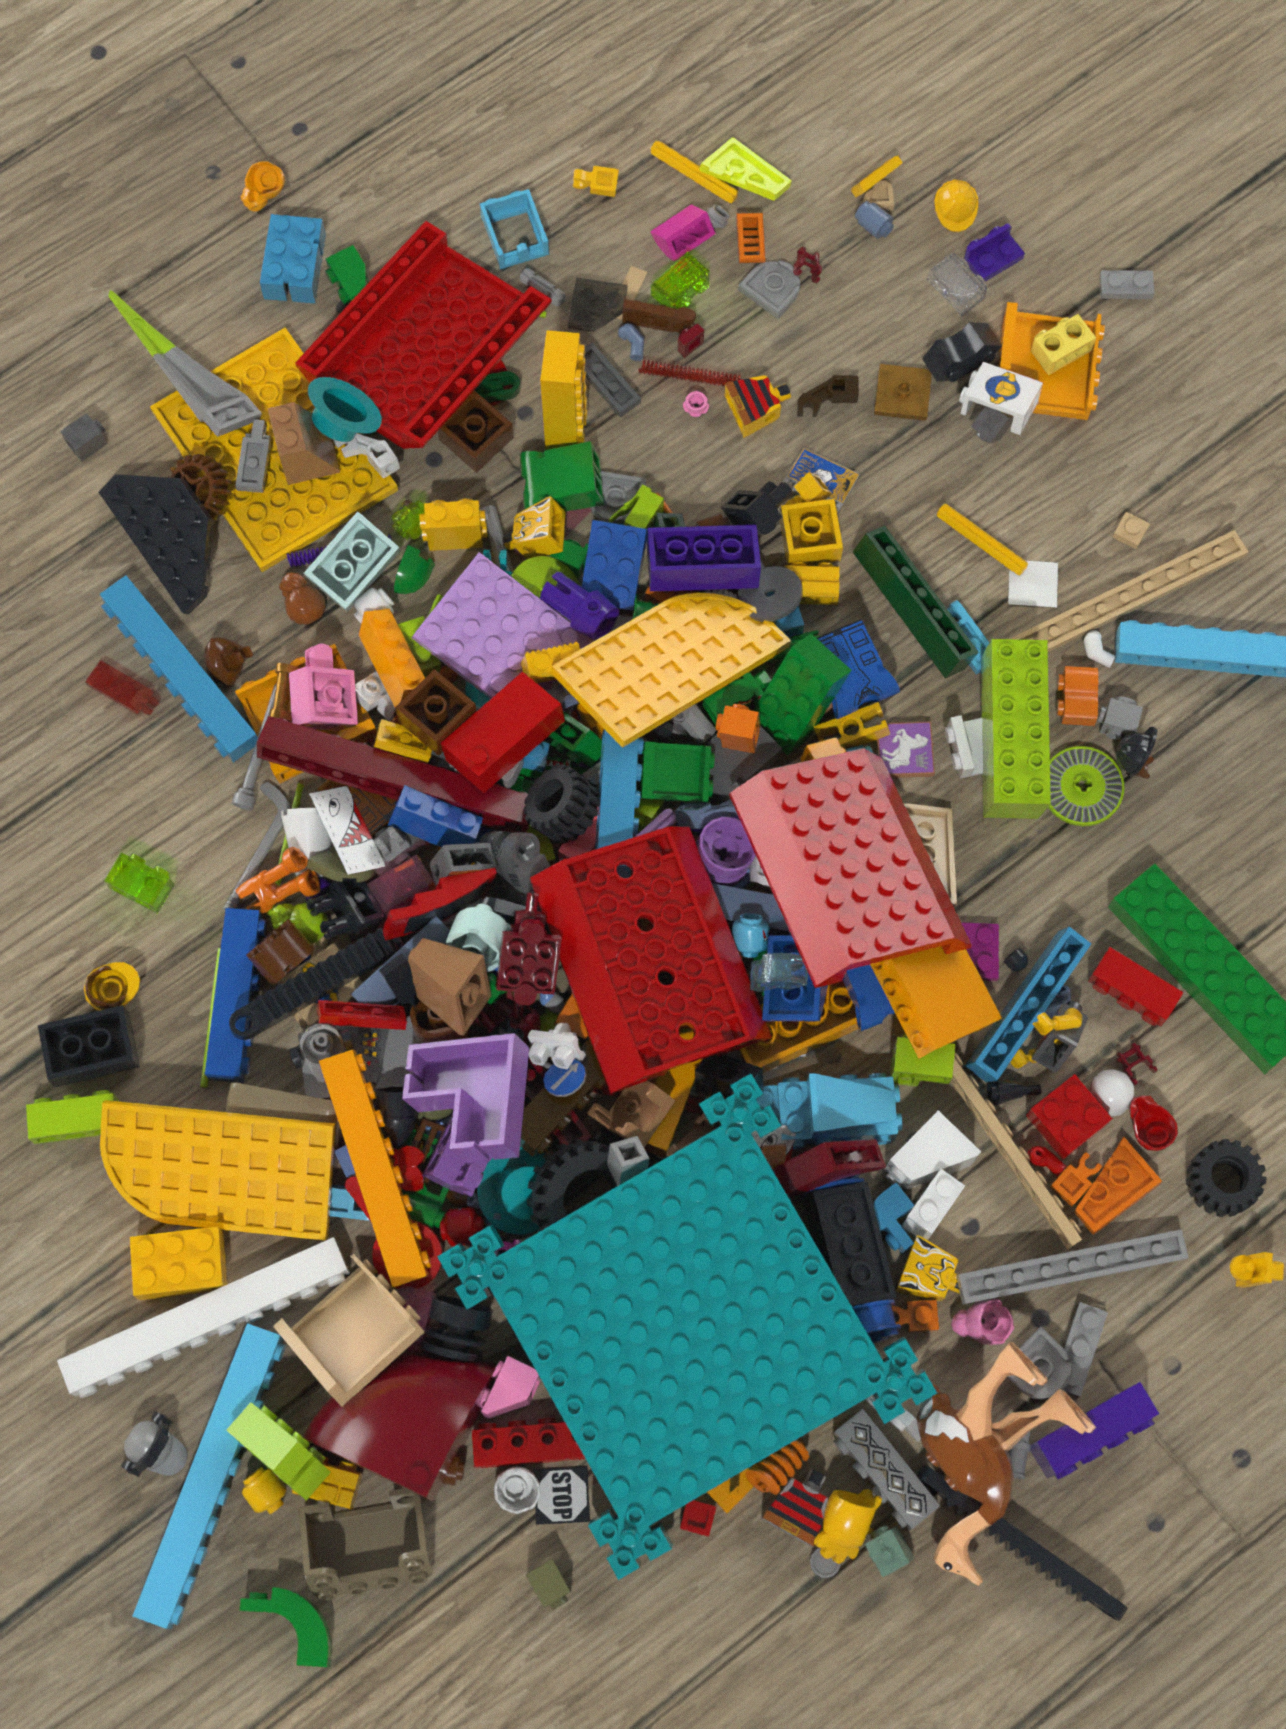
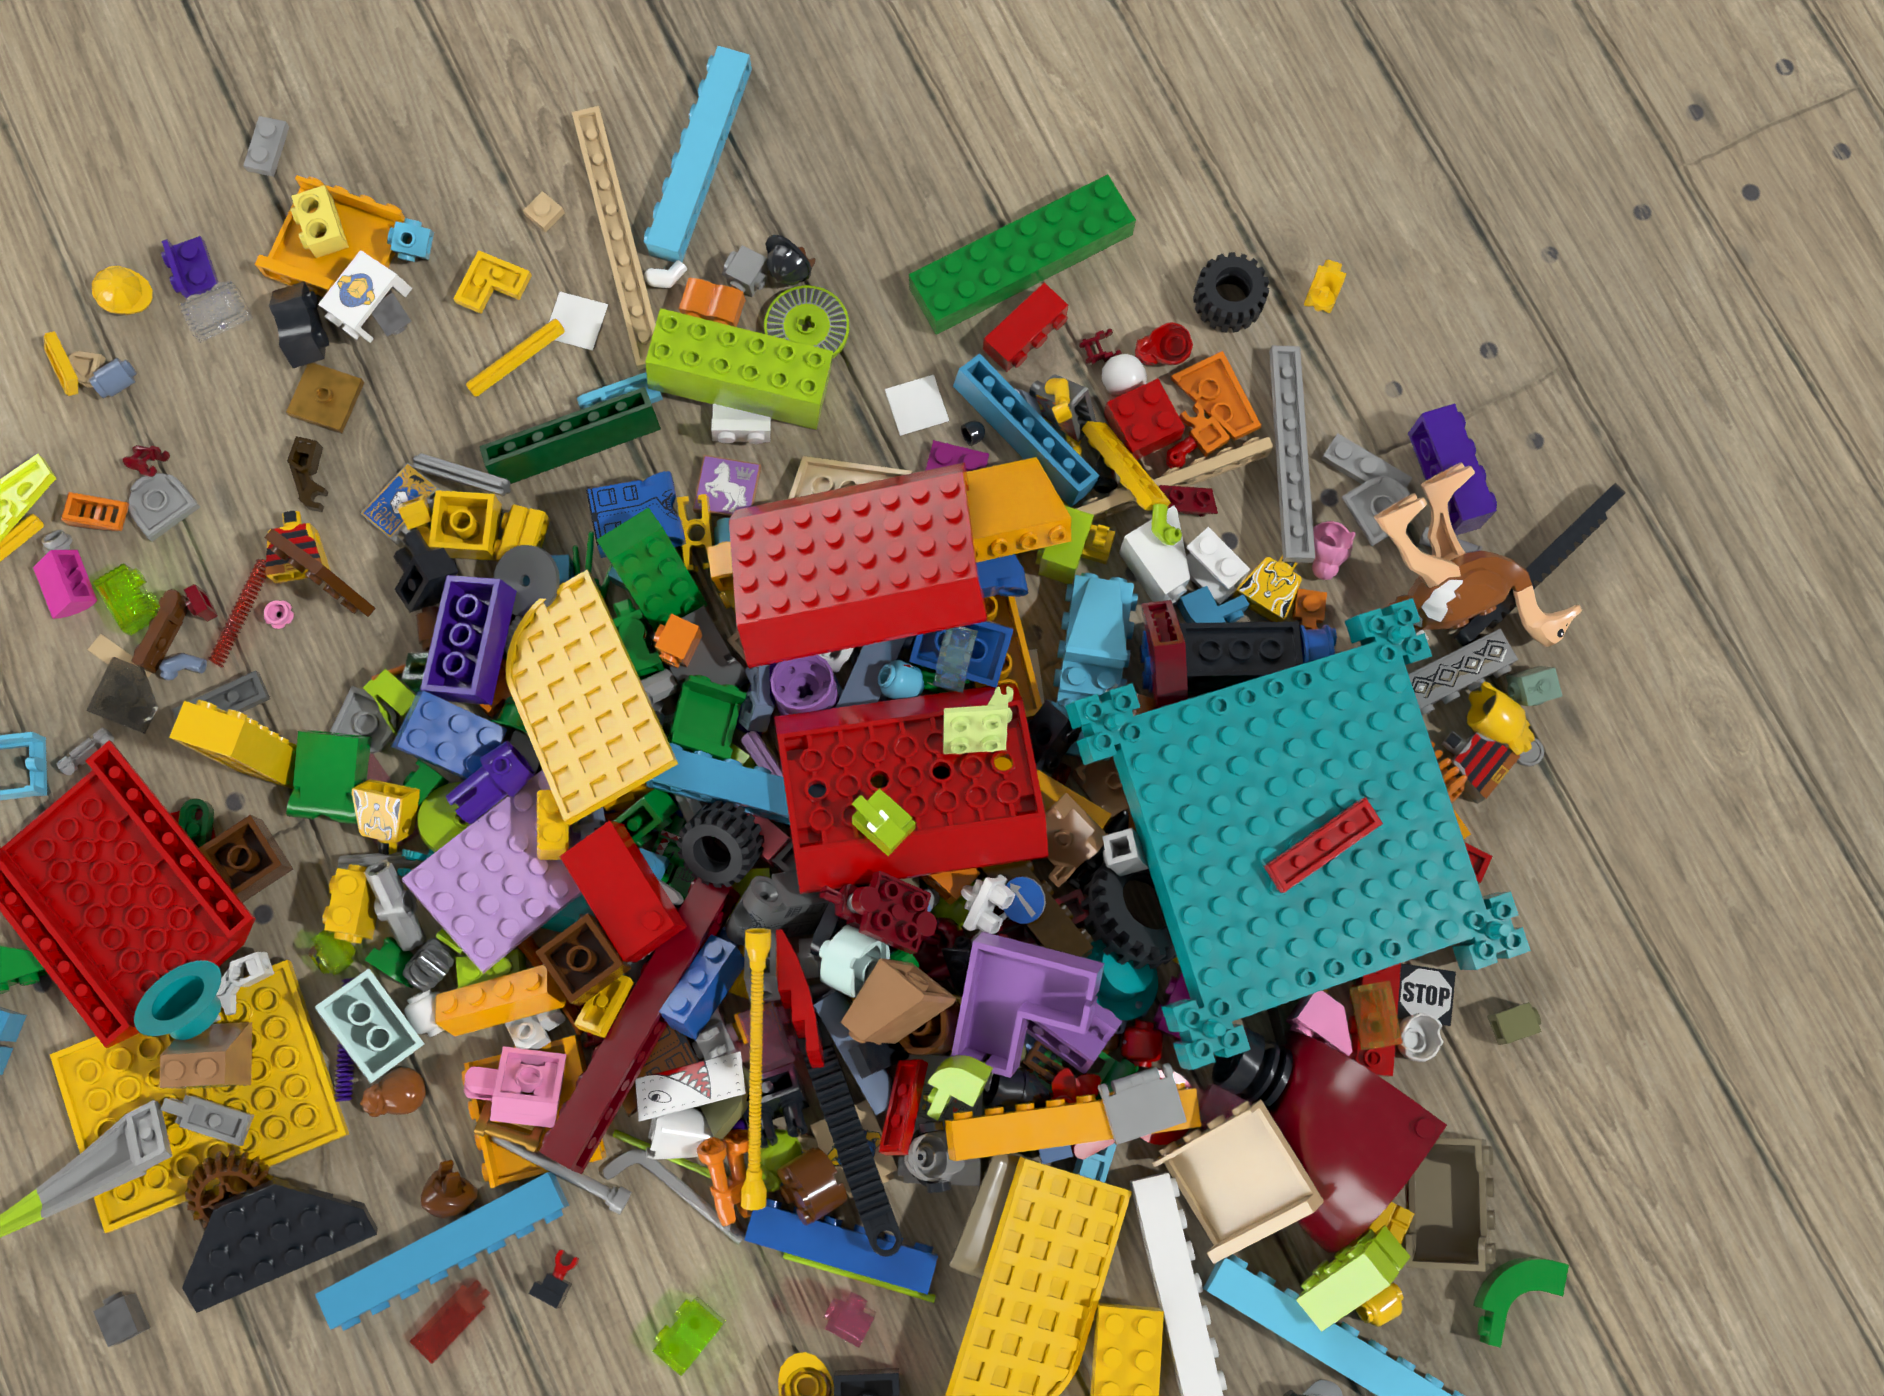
camera: 80 degrees left, 5 degrees up
none -> reddish brown plate [264,529,376,617]
none -> light grey piece [364,860,426,951]
none -> medium azure brick [387,218,434,262]
none -> dark grey gear [403,937,456,992]
none -> axle [413,453,511,497]
none -> yellow plate [453,250,532,314]
none -> black piece [528,1250,579,1309]
none -> yellow hose [741,928,771,1210]
none -> clear pink brick [823,1292,876,1348]
none -> lime piece [852,788,916,856]
none -> white sticker [885,375,949,436]
none -> brick [927,1055,993,1121]
none -> yellowish green plate [943,686,1013,754]
none -> yellow plate [1081,421,1171,511]
none -> yellow piece [1081,524,1115,564]
none -> light grey piece [1098,1063,1187,1145]
none -> lime arm [1151,504,1182,546]
none -> dark red hinge [1159,485,1218,517]
none -> red tile [1263,797,1383,893]
none -> clear yellow hinge [1349,981,1403,1050]

